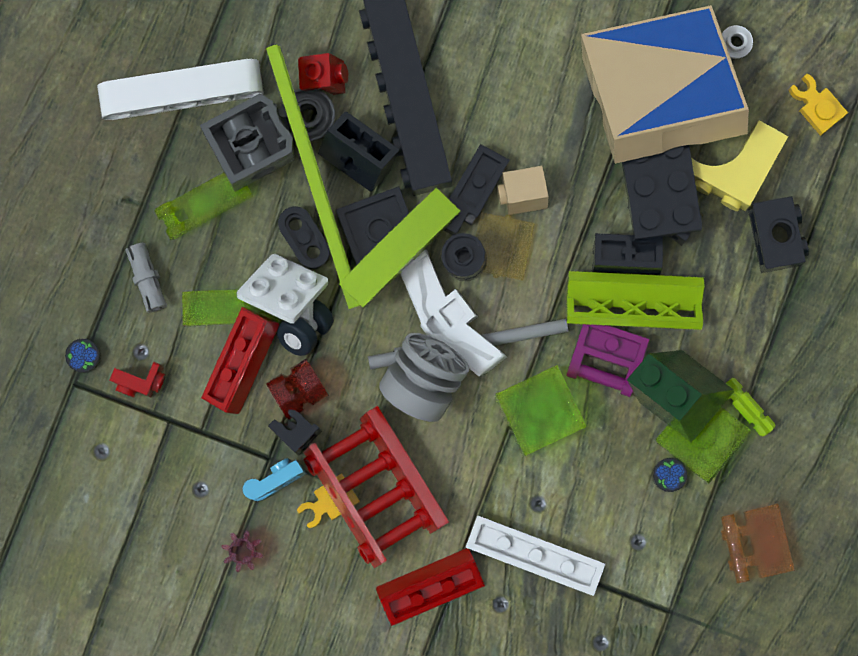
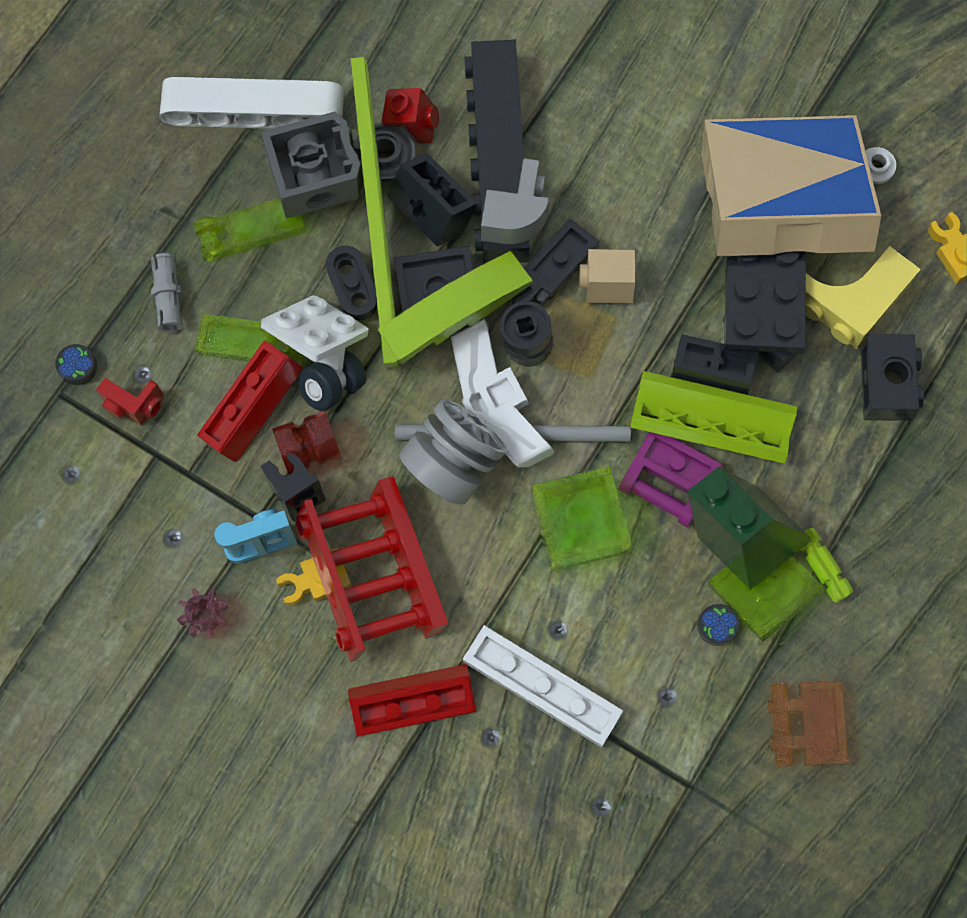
camera: 15 degrees right, 10 degrees down
none -> light grey brick [481,158,549,244]

